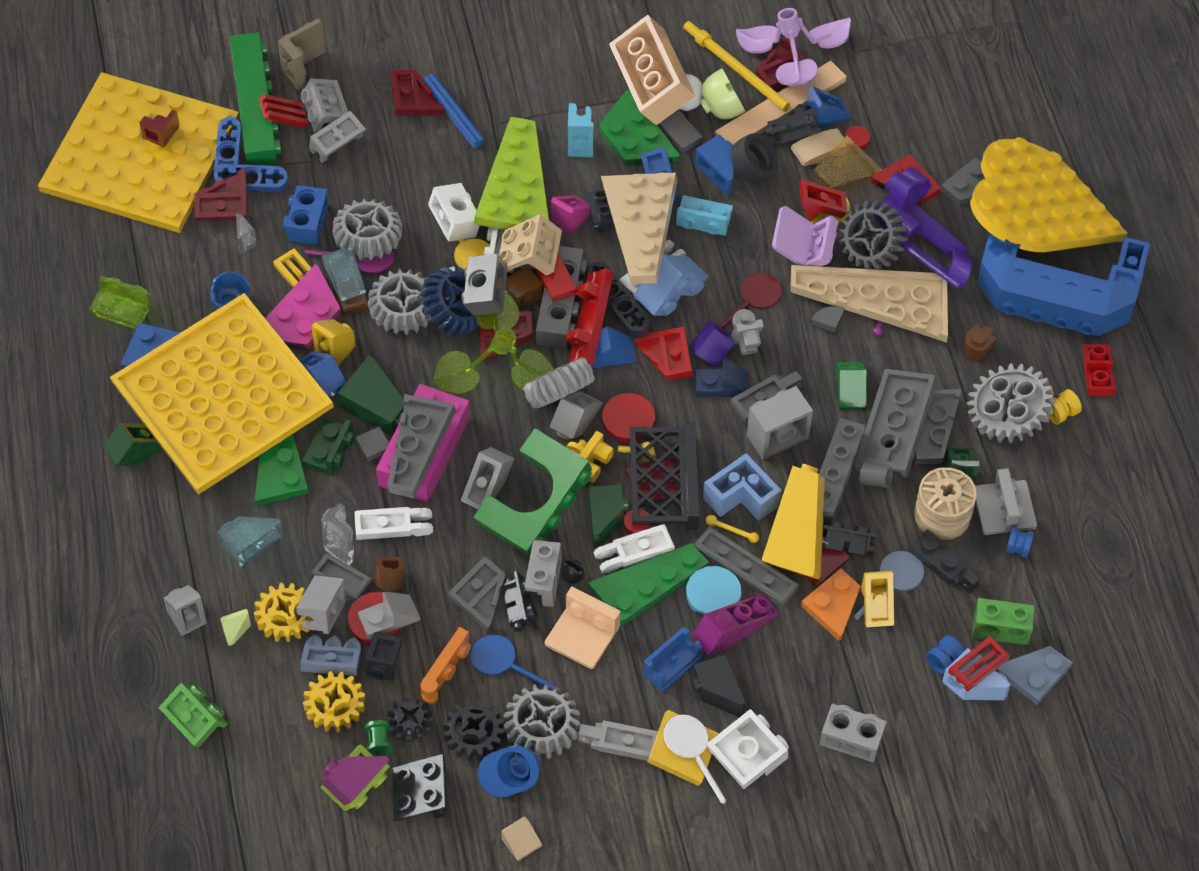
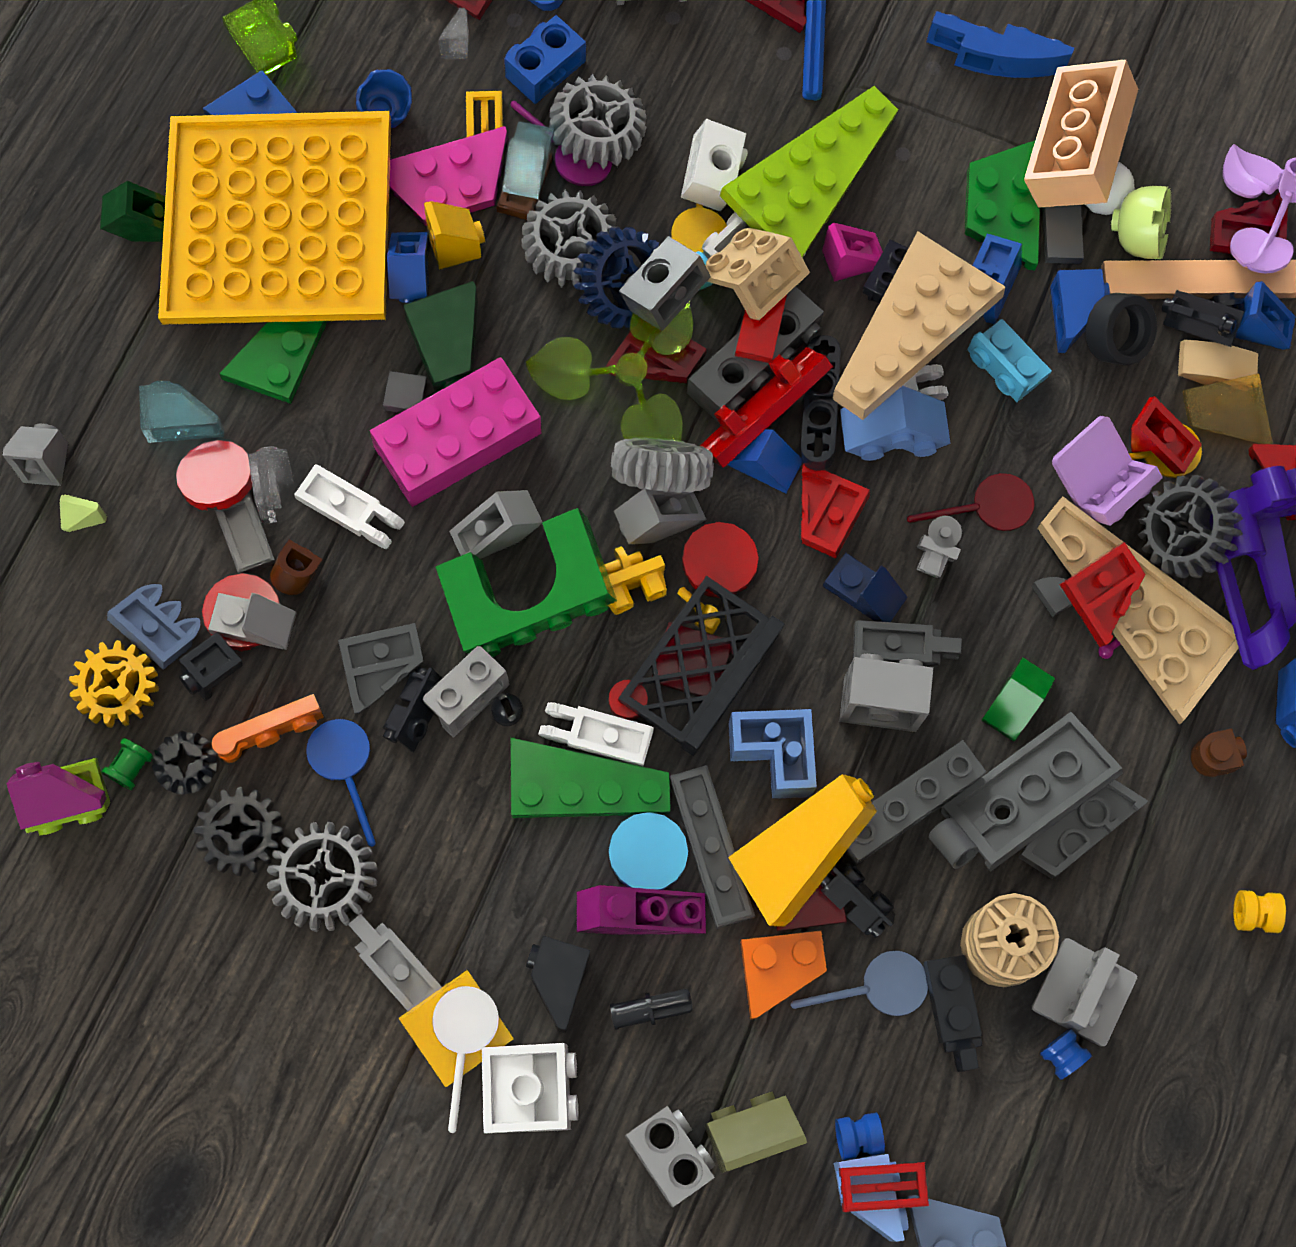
camera: 30 degrees right, 15 degrees up
yellow gear [254,583,314,642] -> none
light grey hinge [297,575,346,634] -> none
dark green bracket [302,418,356,476] -> none
dark grey wing [387,394,456,498] -> none
black hinge [392,754,447,821] -> none
blue piece [478,745,542,798] -> none
tan slope [501,816,542,861] -> none
reddish brown brick [504,266,543,312] -> none
light nougat bracket [545,587,621,669] -> none
medium azure hinge [568,103,594,157] -> none
dark green slope [588,485,628,548] -> none
blue hinge [643,627,703,693] -> none
yellow bar [683,21,790,111] -> none
dark purple panel [691,320,735,367] -> none
yellow hinge [706,515,759,543] -> none
red tile [845,126,870,151] -> none
yellow slope [861,571,894,627] -> none
dark green slope [946,447,979,485] -> none
light grey gear [967,364,1055,443] -> none
bright green brick [972,598,1034,646] -> none
none -> tile [176,440,254,511]
none -> black axle [610,989,693,1030]
none -> olive slope [705,1091,807,1173]
none -> blue slope [926,11,1074,78]
none -> red wing [1059,542,1146,647]

